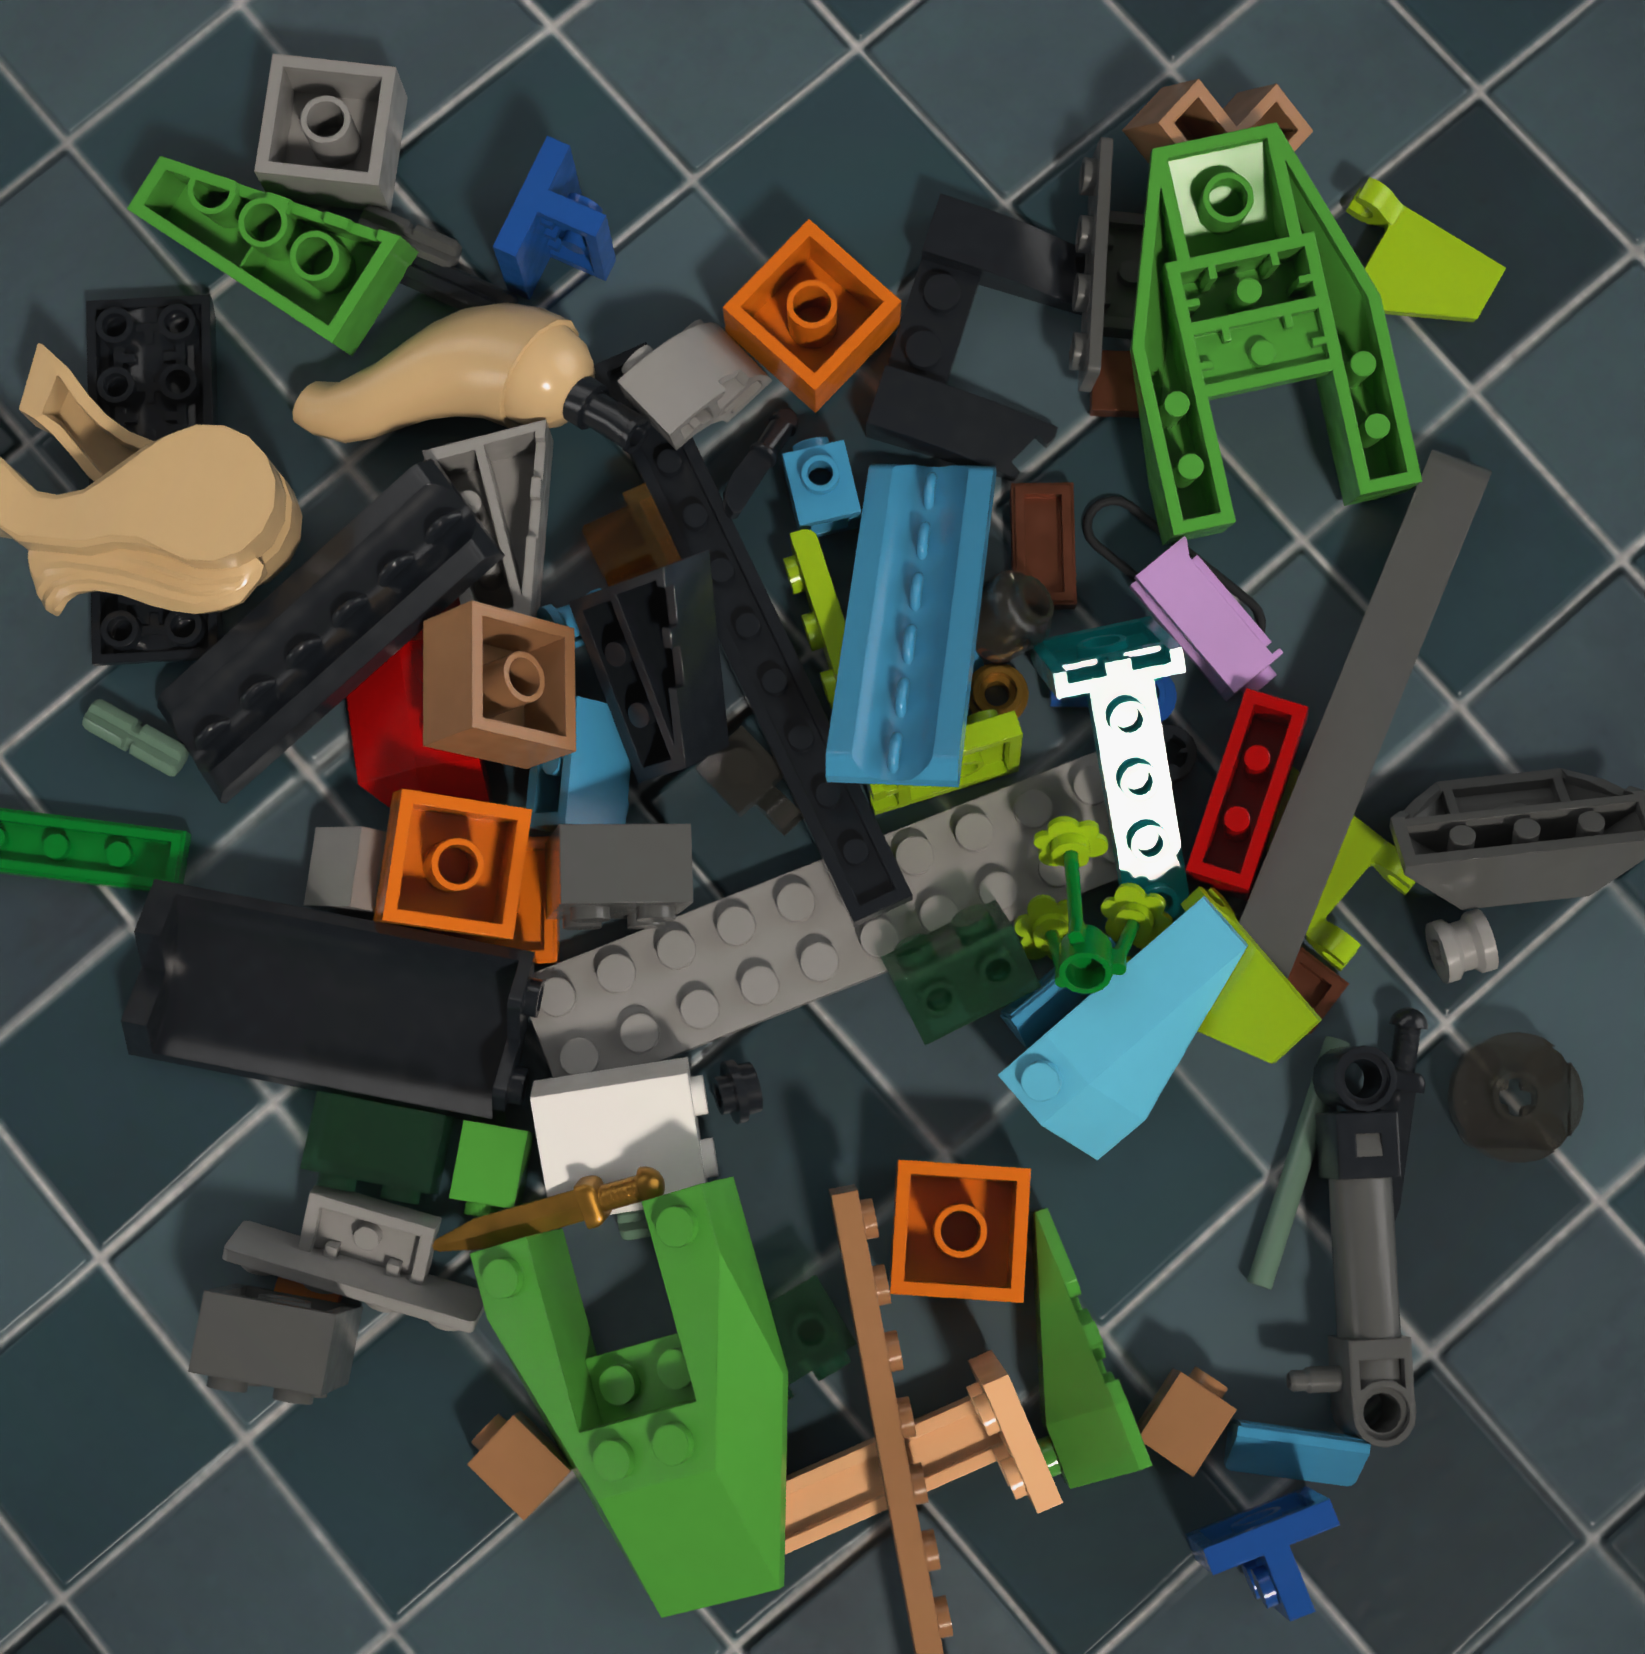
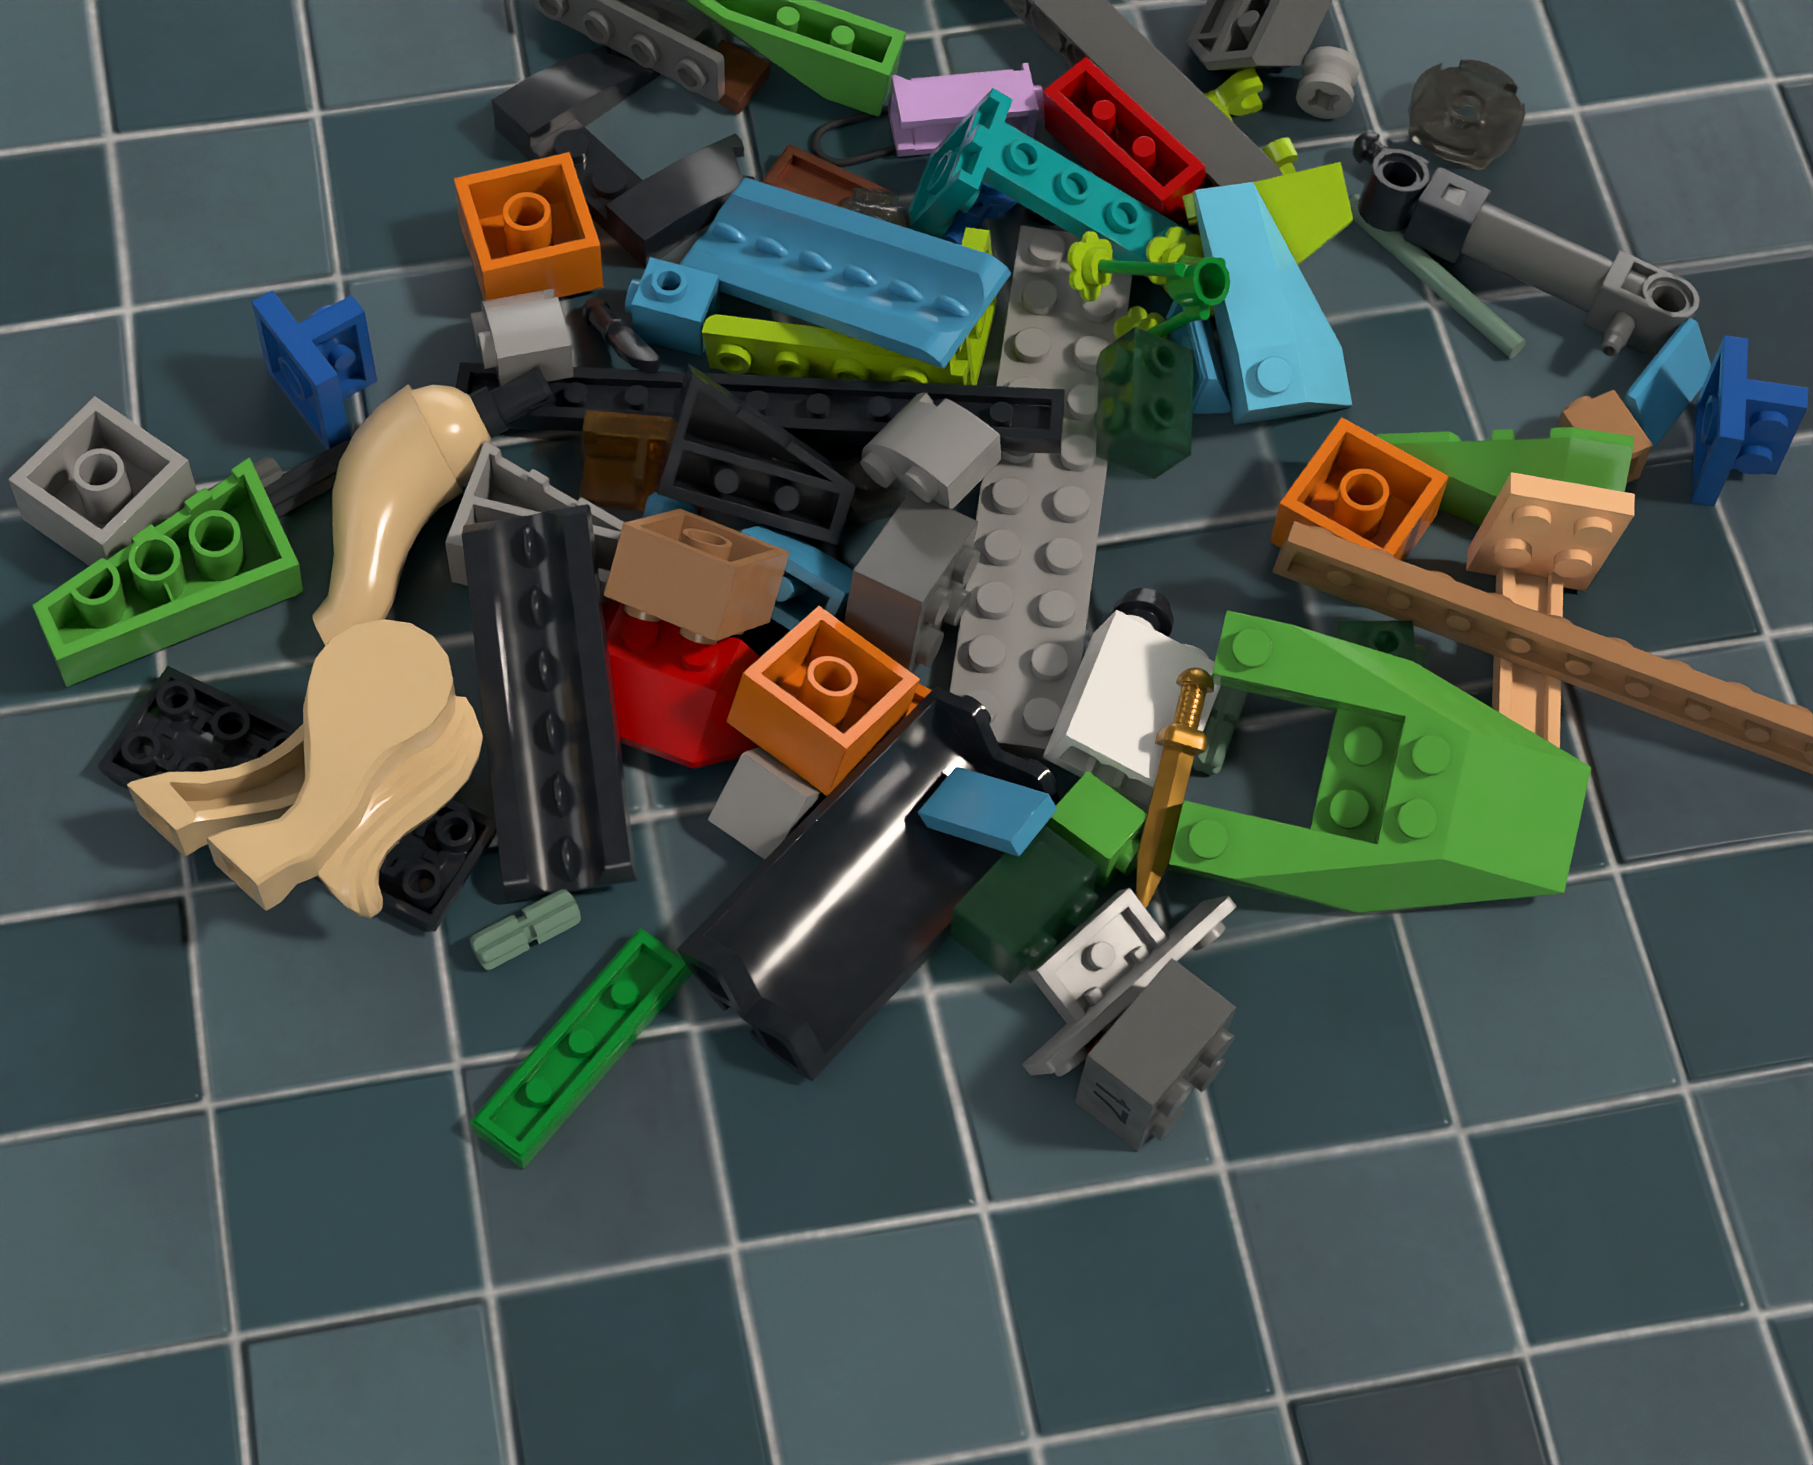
camera: 65 degrees left, 20 degrees down
medium nougat brick [467,1411,573,1520] -> none
none -> light grey brick [860,393,1001,509]
none -> dark azure tile [918,766,1057,856]

